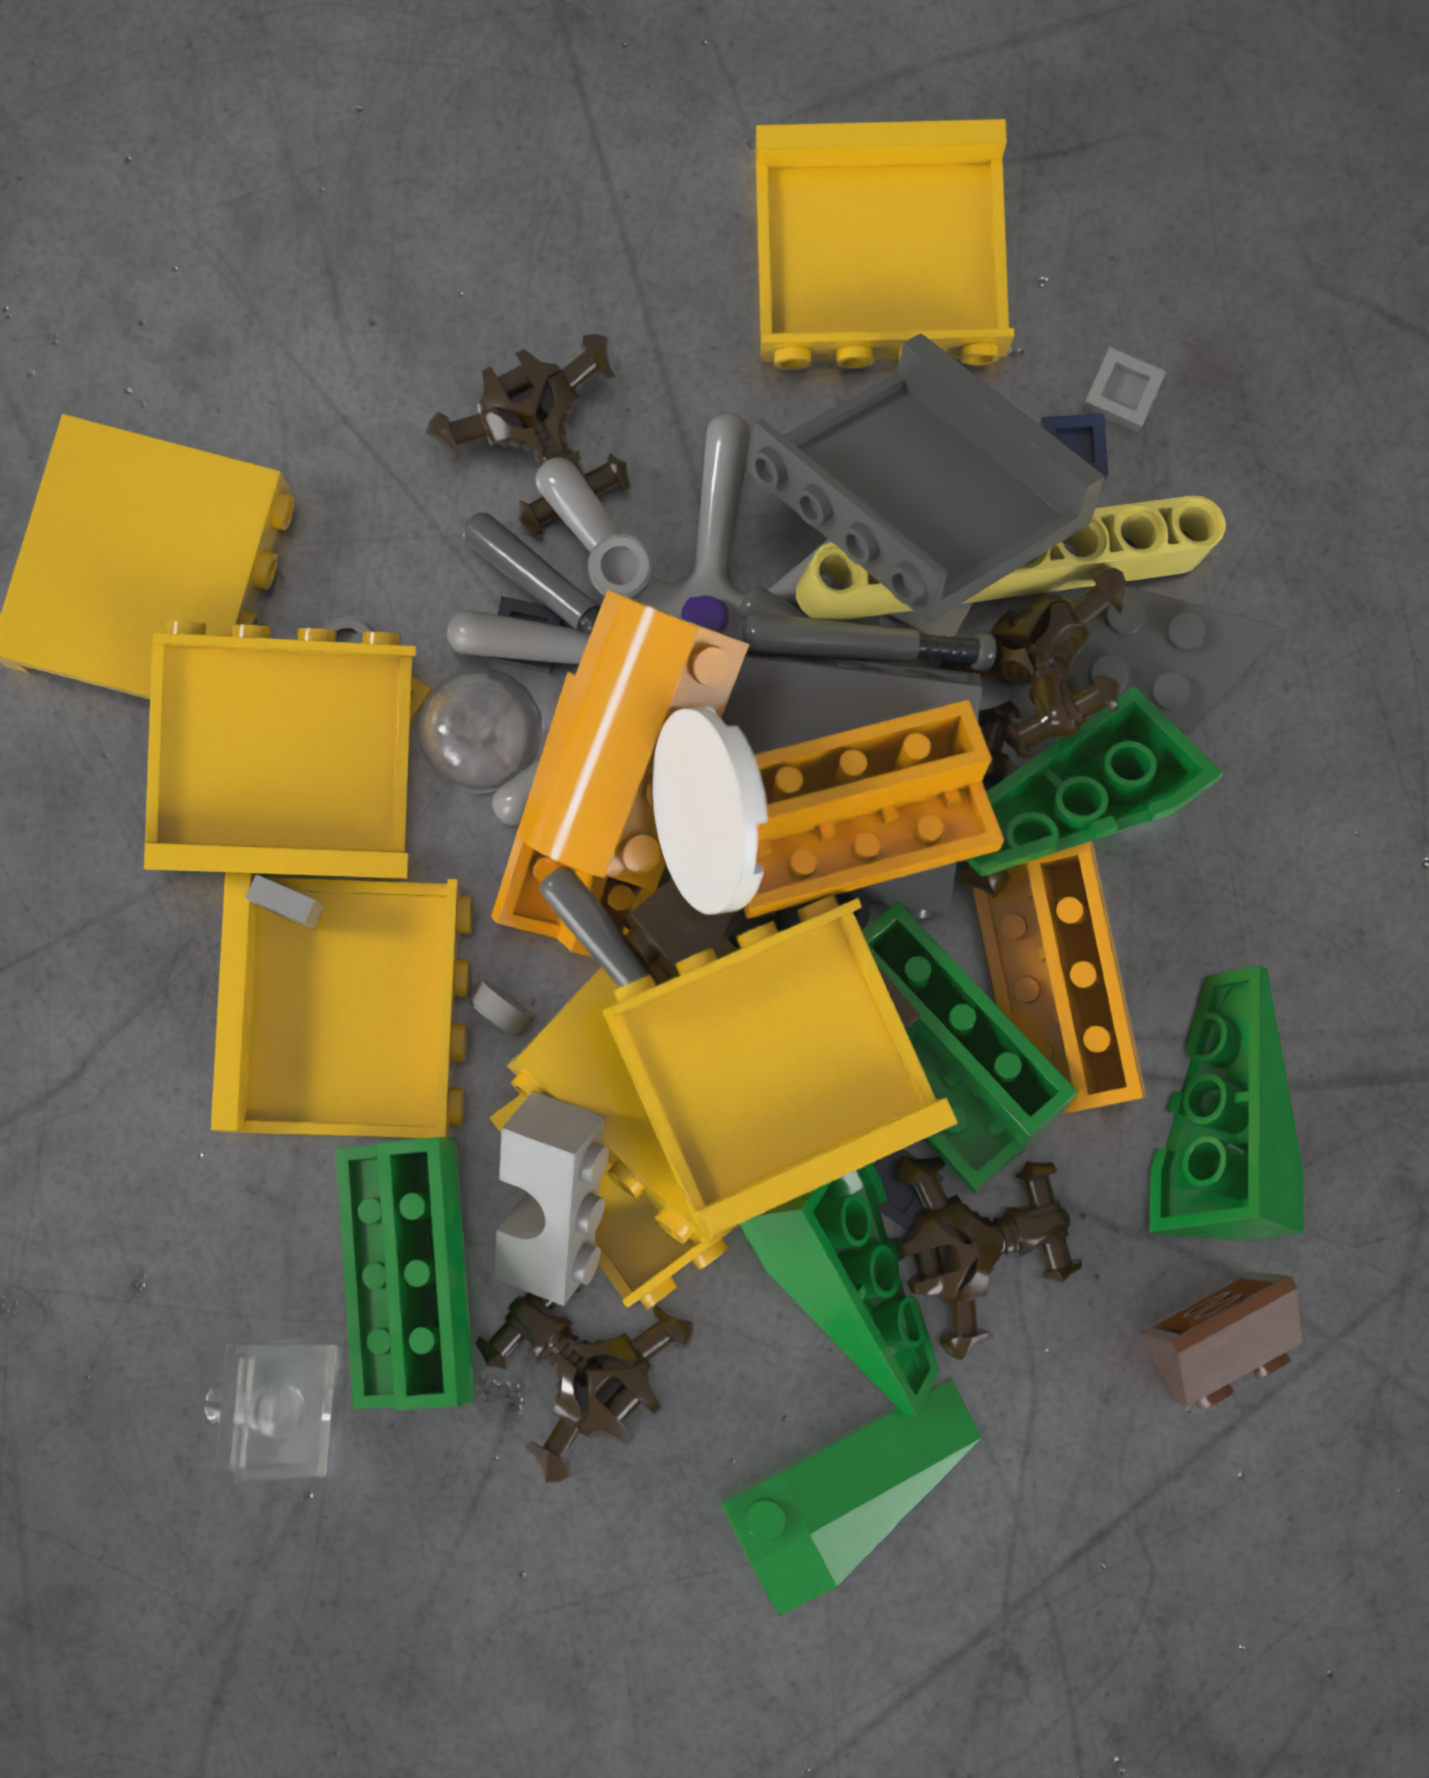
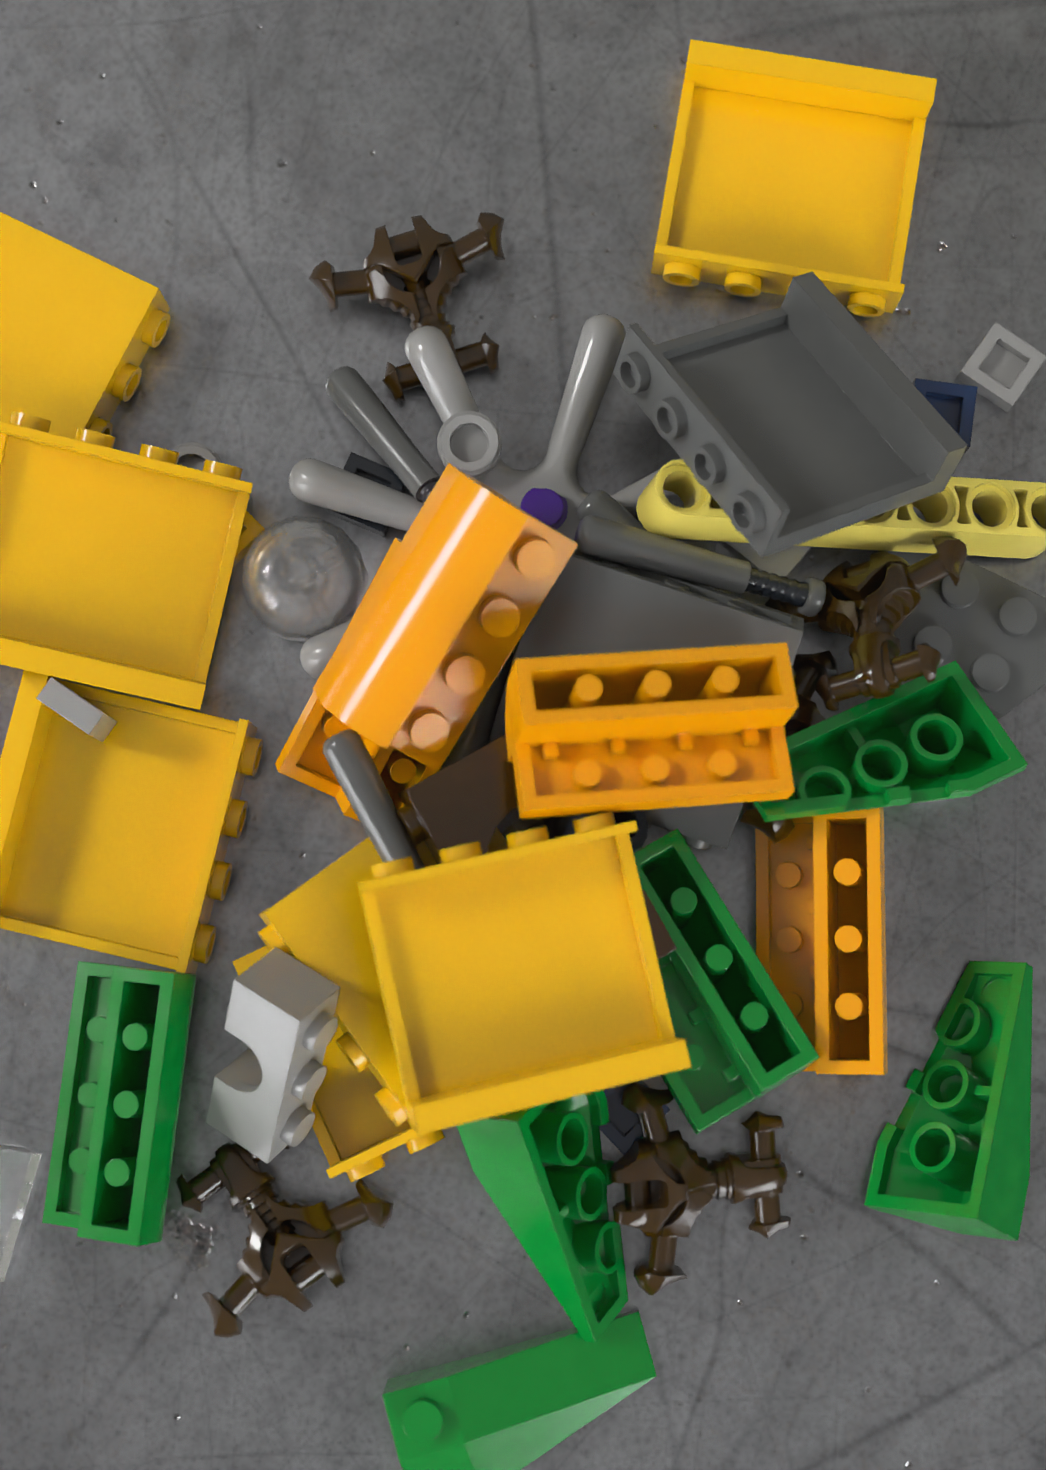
camera: 15 degrees right, 0 degrees up
light grey tile [469,980,534,1036] -> none
white tile [652,706,768,914] -> none
reddish brown slope [1139,1272,1302,1410] -> none

